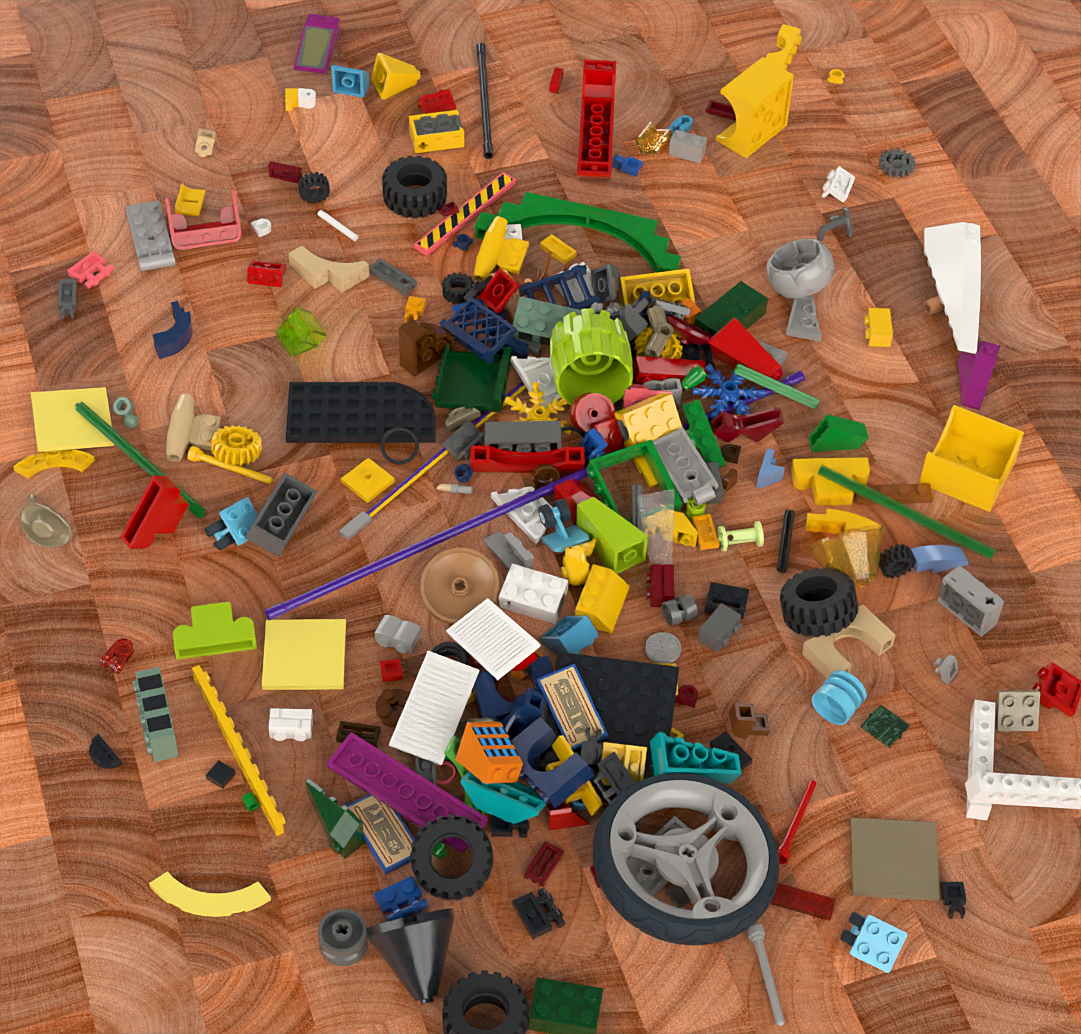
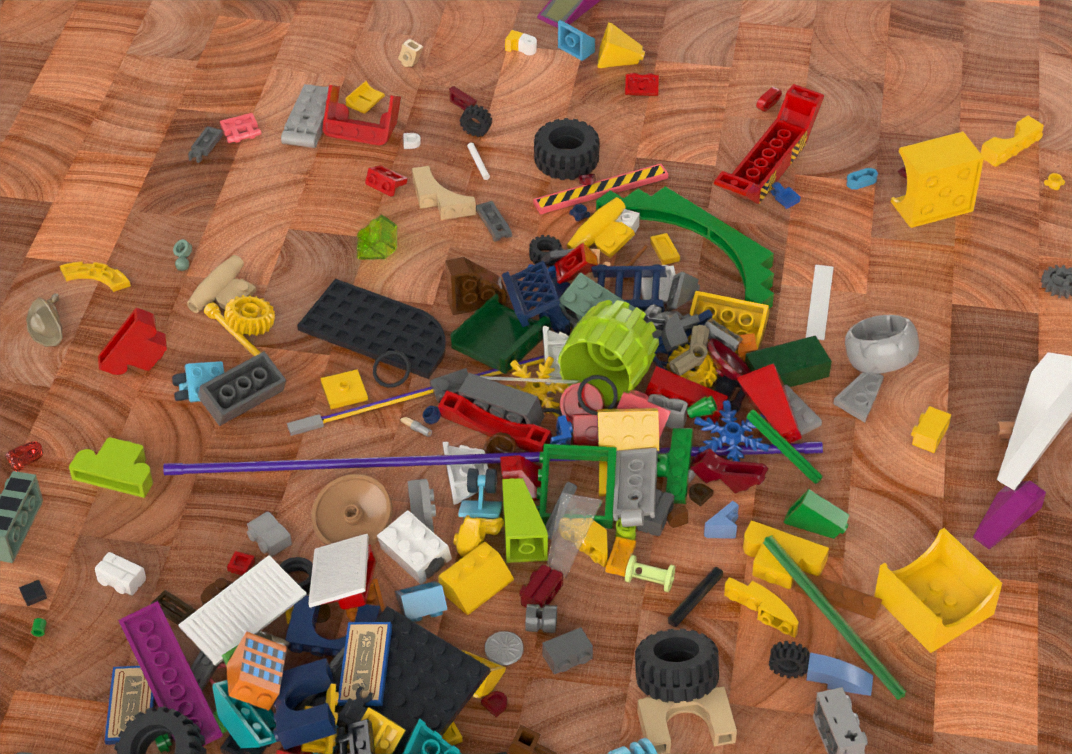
camera: 30 degrees right, 5 degrees down
light yellow tile [31,387,114,452] -> none
green axle [75,401,207,519] -> none
dark blue arch [153,301,193,359] -> none
yellow plate [192,665,286,836] -> none
light yellow tile [262,619,346,690] -> none
dark green wedge [305,779,364,859] -> none
light orange plate [404,296,427,323] -> none
yellow piece [409,110,464,153] -> none
dark tan tile [445,407,481,431] -> none
black piece [476,42,494,159] -> none
dark blue arch [499,688,546,740] -> none
clear yellow bracket [636,122,672,155] -> none
light grey brick [669,130,707,163] -> none
black plate [704,582,749,619] -> none
clear yellow cone [807,525,884,588] -> none
dark grey piece [817,207,853,241] -> none
white bracket [822,166,855,202] -> none
none -> white sticker [465,376,580,383]
none -> black piece [577,375,618,415]
none -> white sticker [806,265,833,340]

